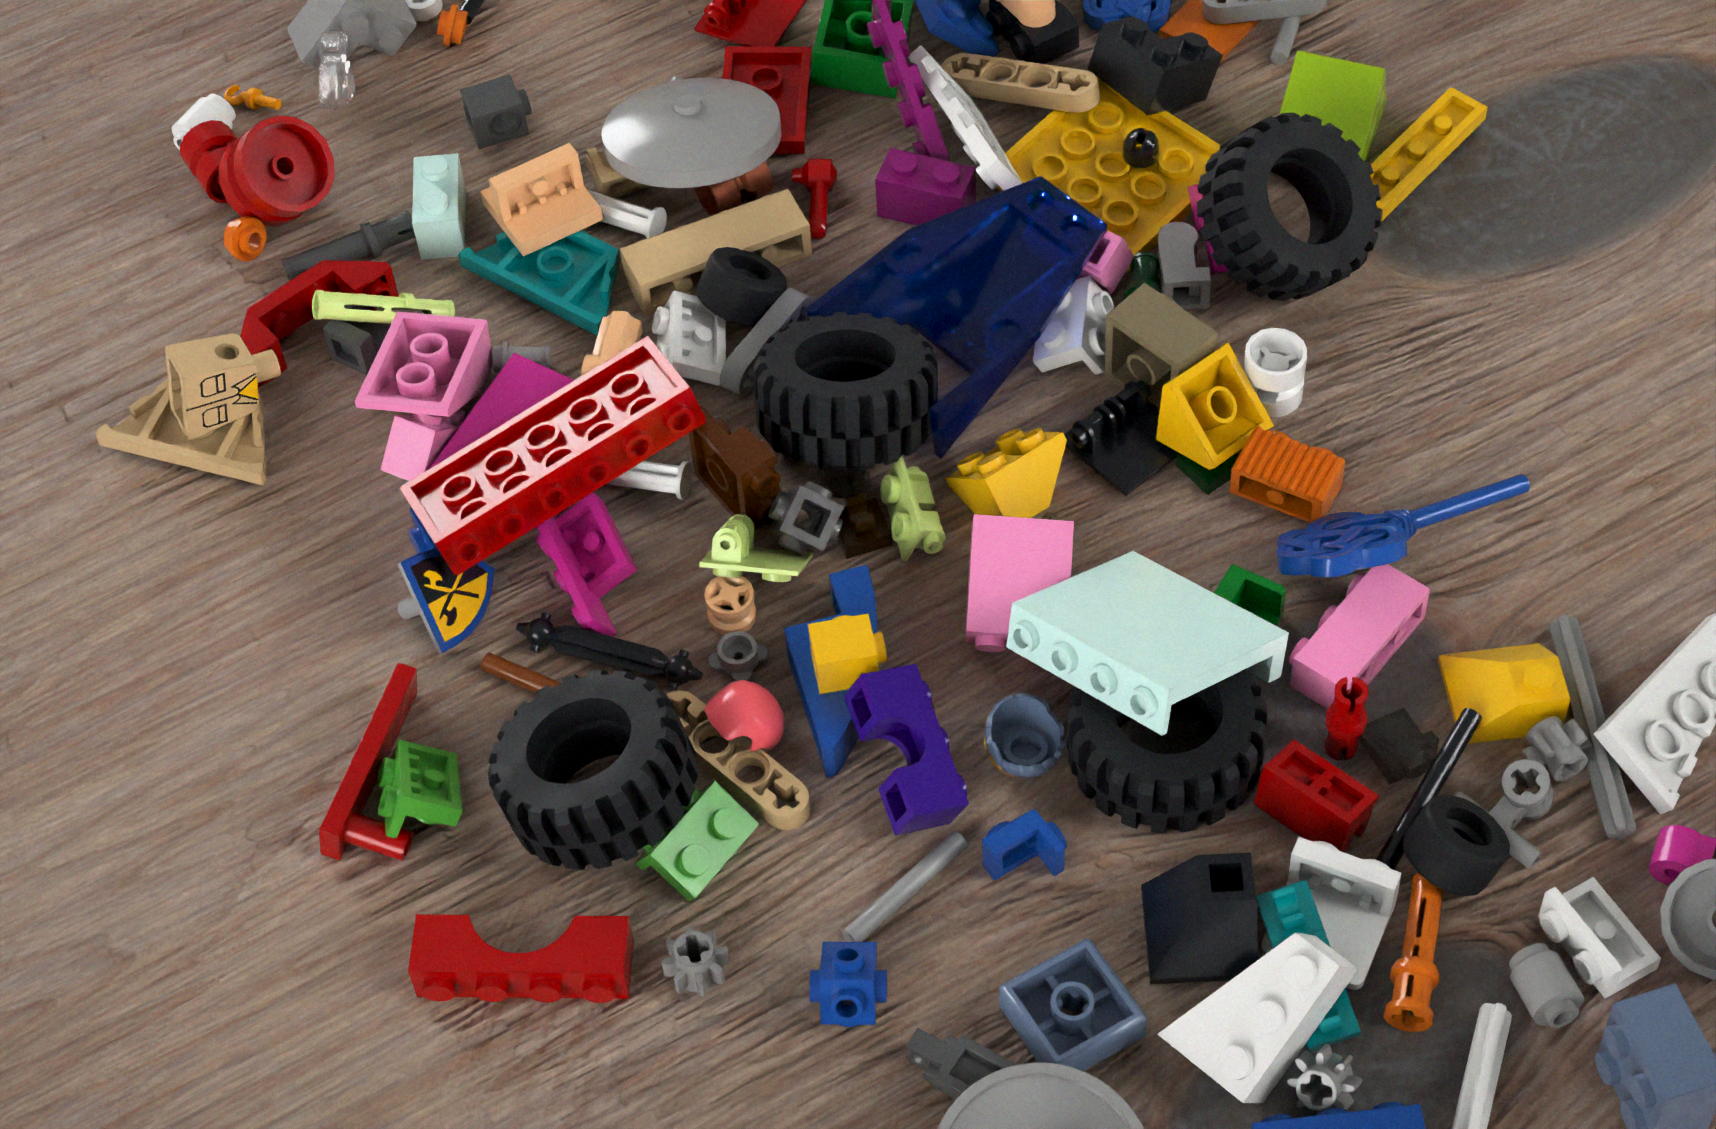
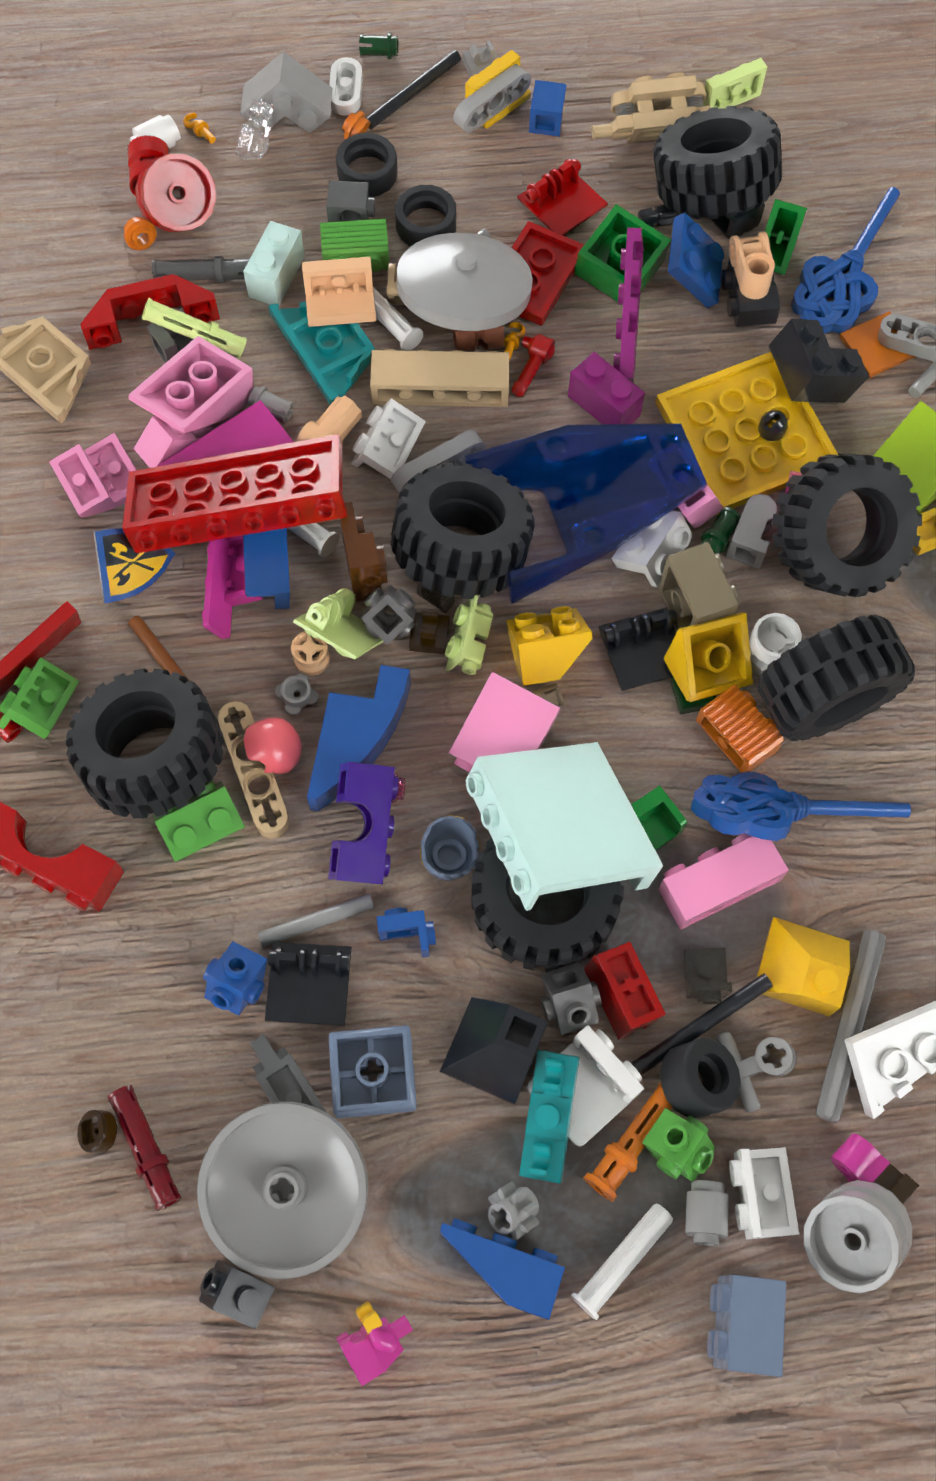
camera: 20 degrees right, 15 degrees up
tan torso [165,333,281,440] -> none
black wheel [516,612,703,690] -> none
light grey gear [661,926,730,997] -> none
black tyre [696,247,787,327] -> none
yellow brick [808,613,887,694] -> none
white wing [908,45,1025,198] -> none
tan beam [941,53,1101,112] -> none
white wedge [1157,932,1358,1103] -> none
red pin [1324,677,1369,761] -> none
light grey gear [1522,716,1592,781] -> none
none -> bright pink slope [49,433,137,518]
none -> blue panel [243,528,290,609]
none -> black hinge [265,942,352,1026]
none -> bright green brick [320,218,389,272]
none -> black tyre [336,132,398,197]
none -> black tyre [395,185,456,247]
none -> light orange hand [504,322,526,362]
none -> flat silver brick [540,962,602,1035]
none -> bright green brick [642,1108,716,1183]
none -> black tyre [758,615,915,741]

